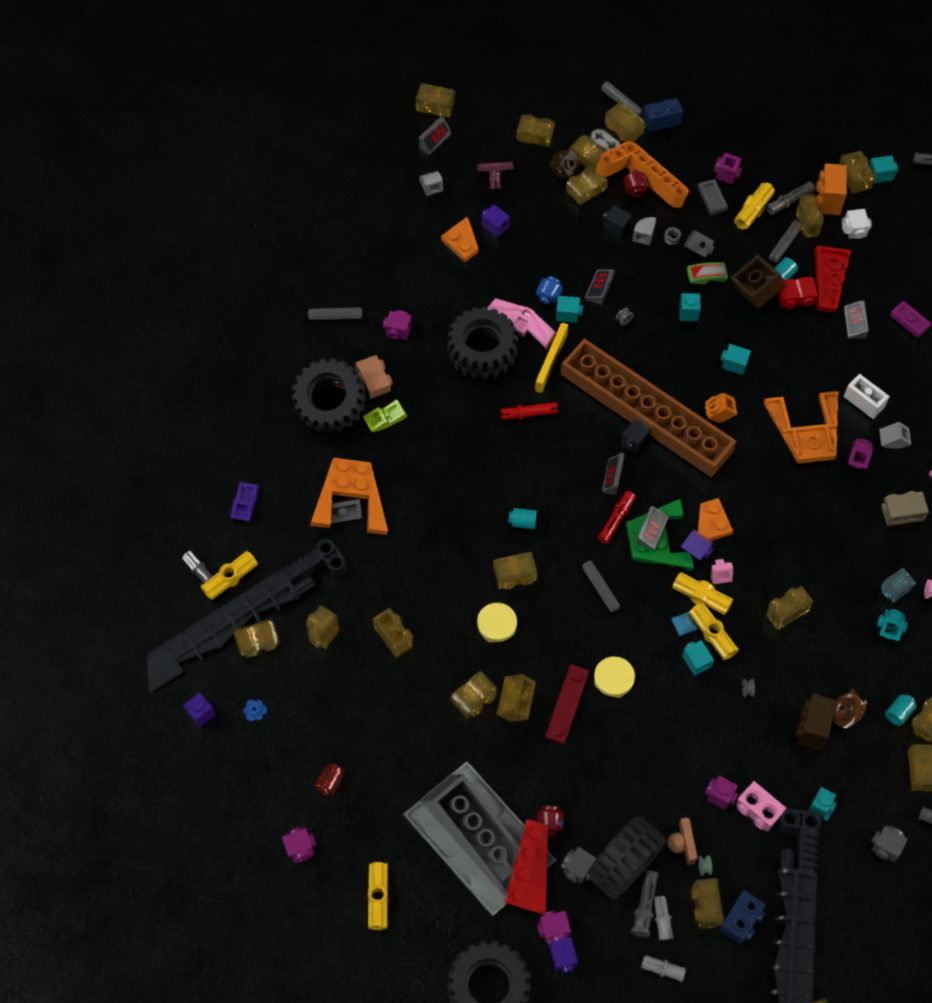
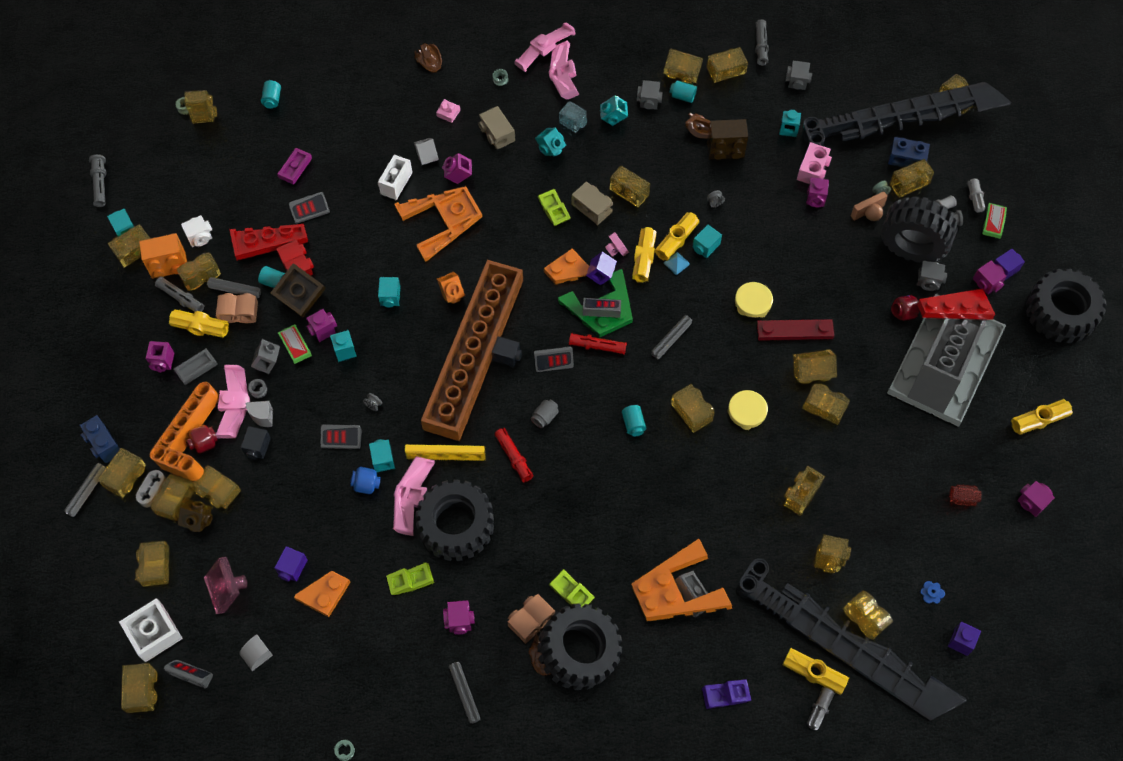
camera: 110 degrees left, 0 degrees up
none -> white brick [119,598,183,662]
none -> nougat brick [216,293,258,323]
none -> bright pink plate [216,365,250,438]
none -> magenta brick [306,309,337,342]
none -> sand green bush [334,740,355,761]
none -> lime slope [386,563,434,595]
none -> dark grey brick [531,400,559,428]
none -> teal brick [535,128,566,156]
none -> lime slope [538,189,571,226]
none -> dark tan brick [572,181,613,225]
none -> dark grey brick [637,80,662,109]
none -> slope [982,203,1007,239]

